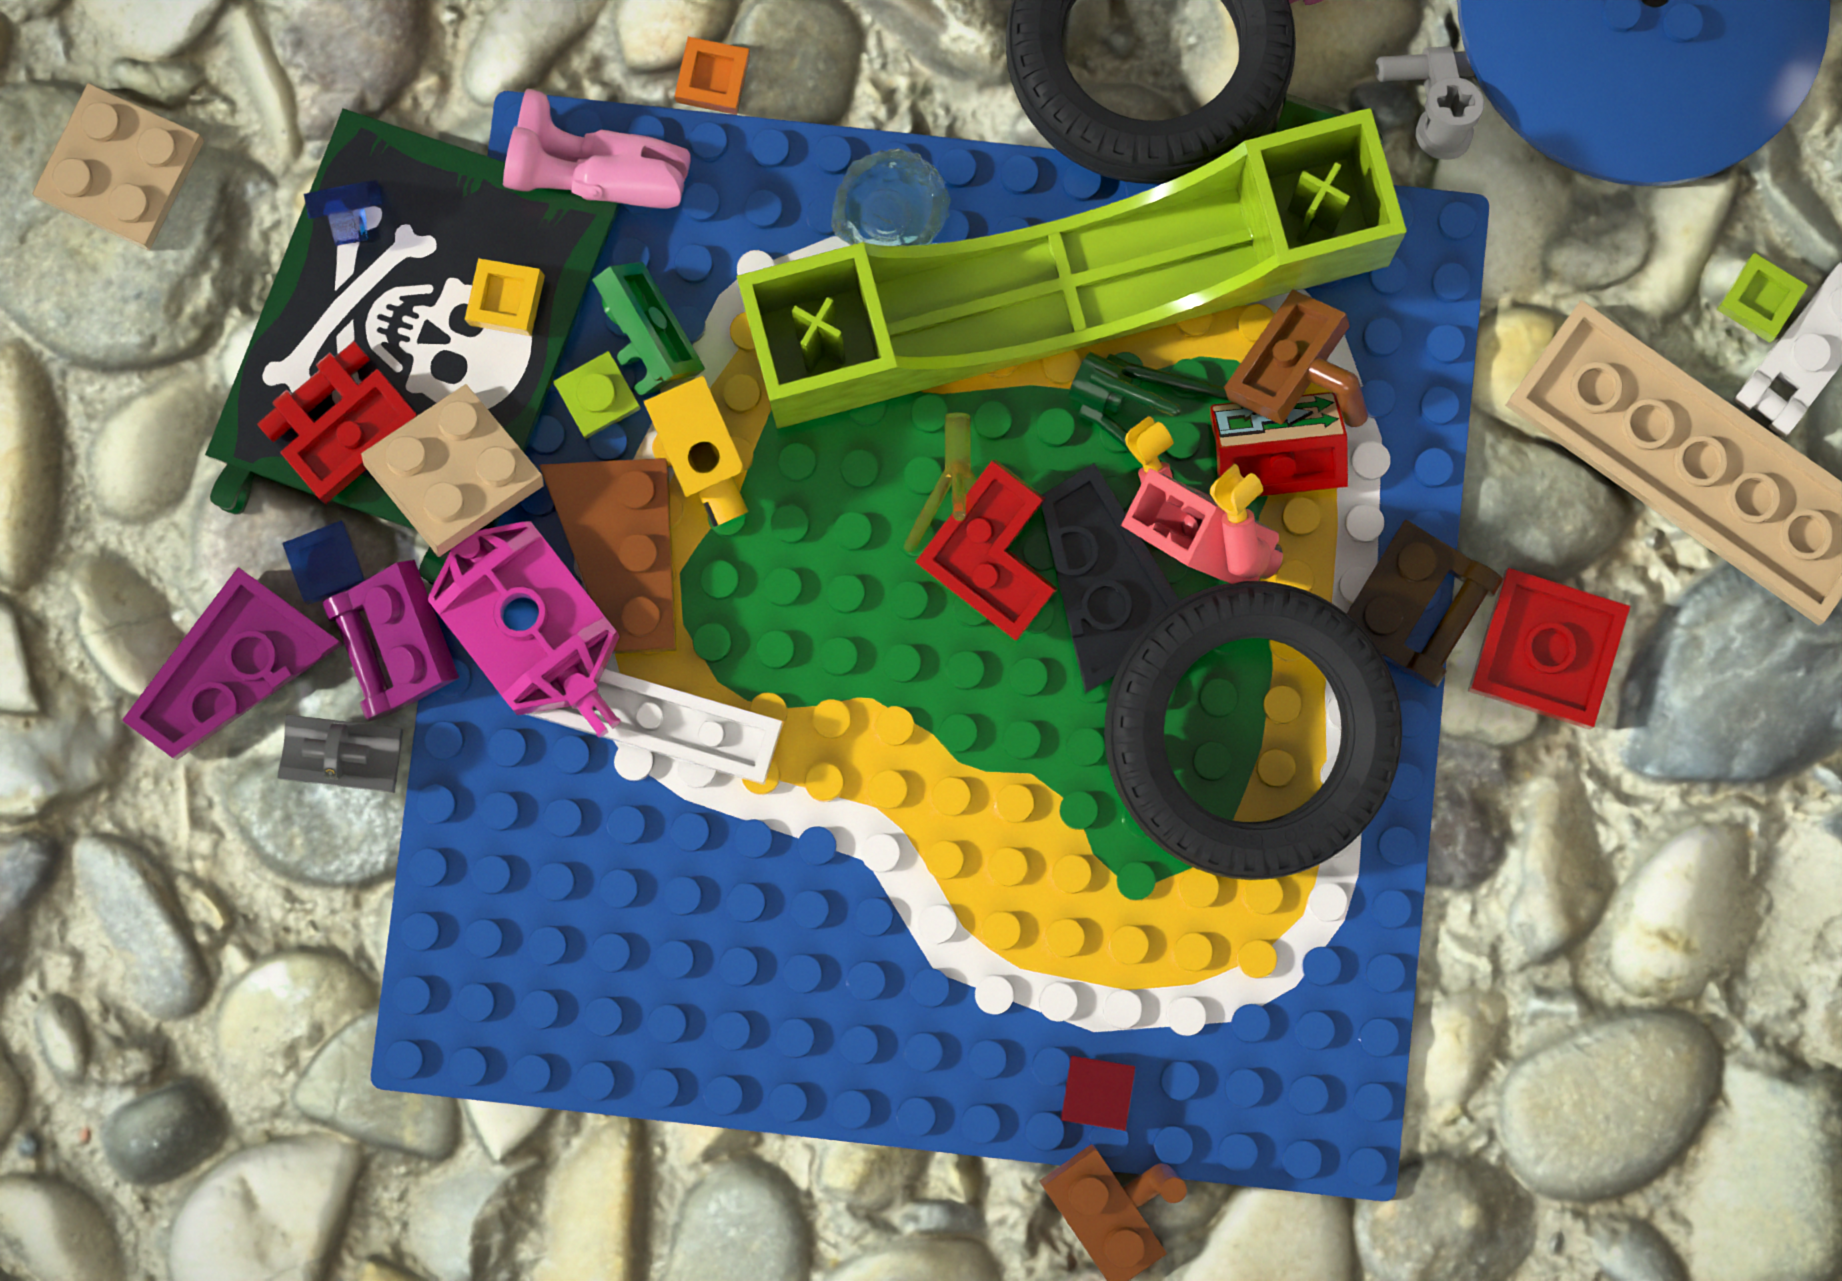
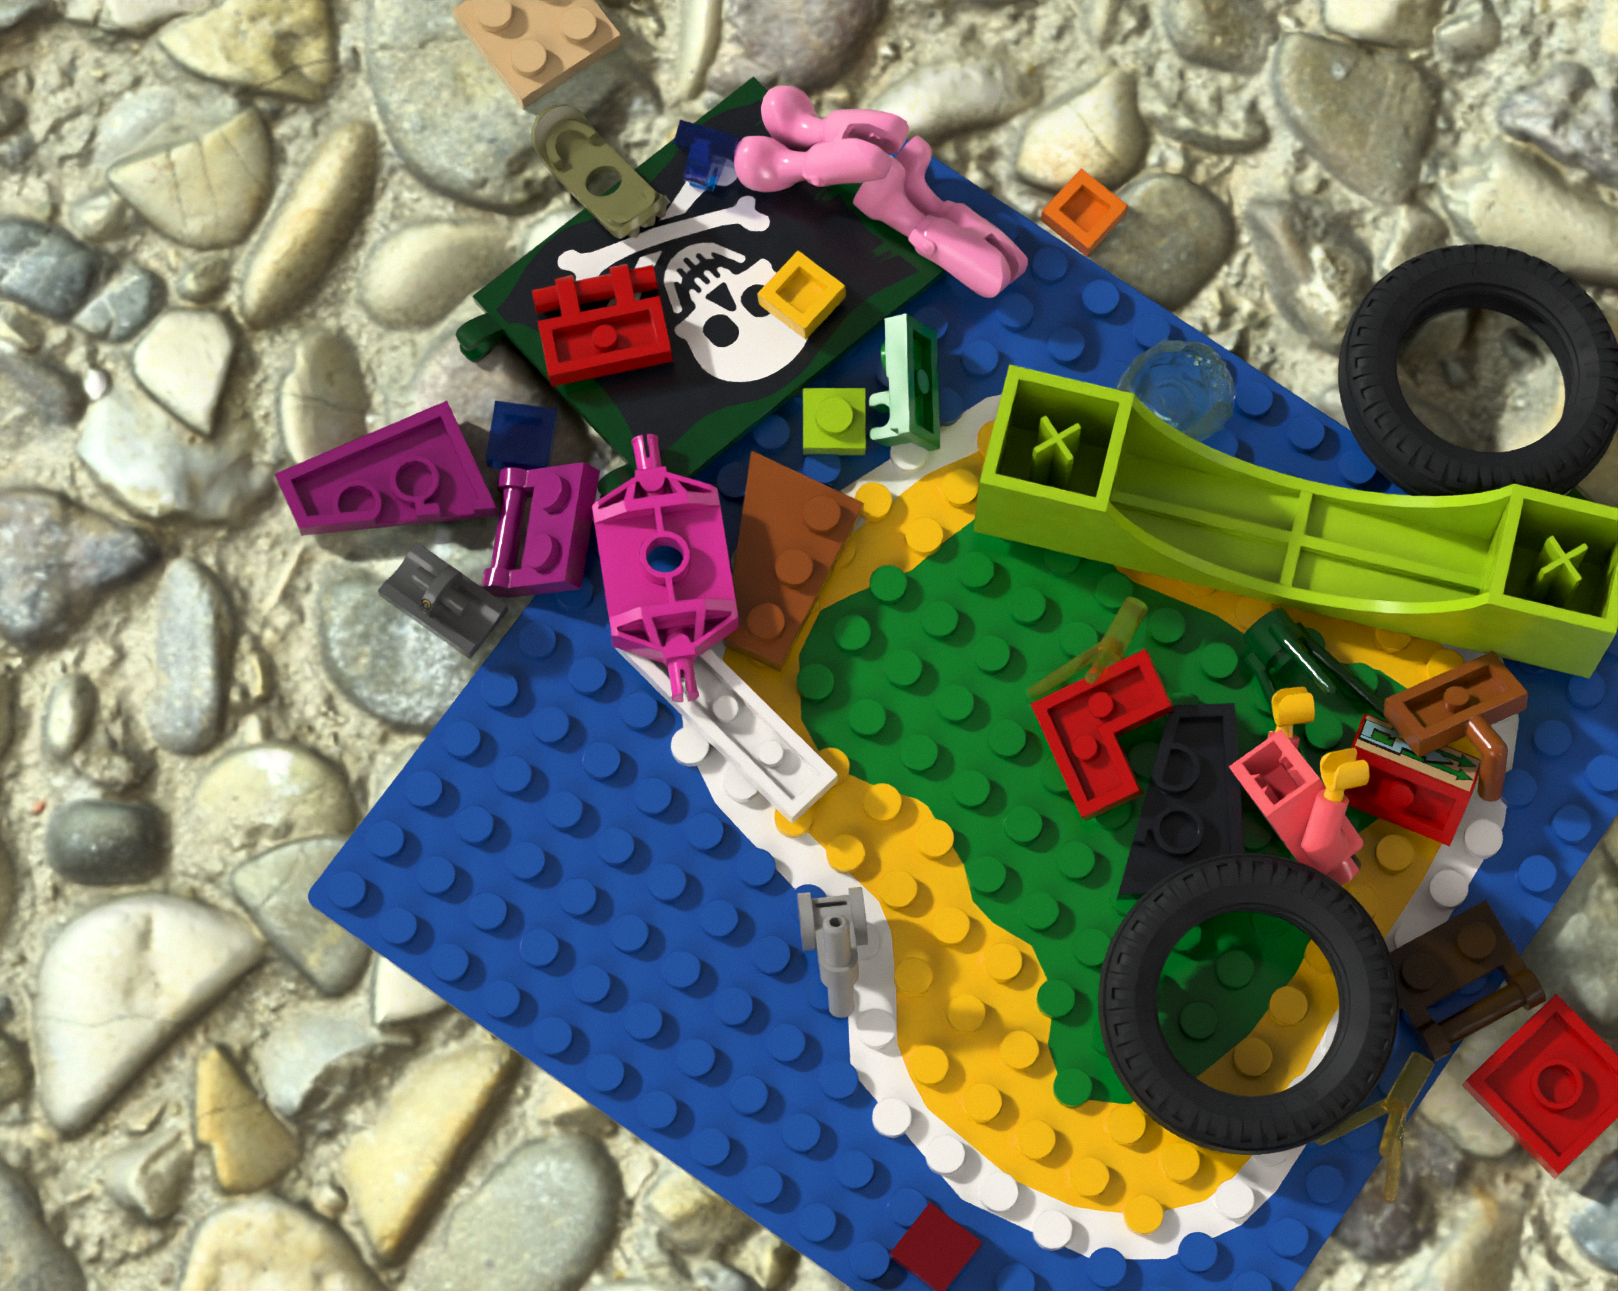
camera: 25 degrees right, 10 degrees down
tan plate [361,384,544,557] -> none
yellow torso [643,375,748,527] -> none
none -> olive piece [531,104,670,239]
none -> bright pink piece [734,86,909,192]
none -> light grey piece [797,887,868,1018]
none -> clear yellow plant [1315,1052,1435,1204]

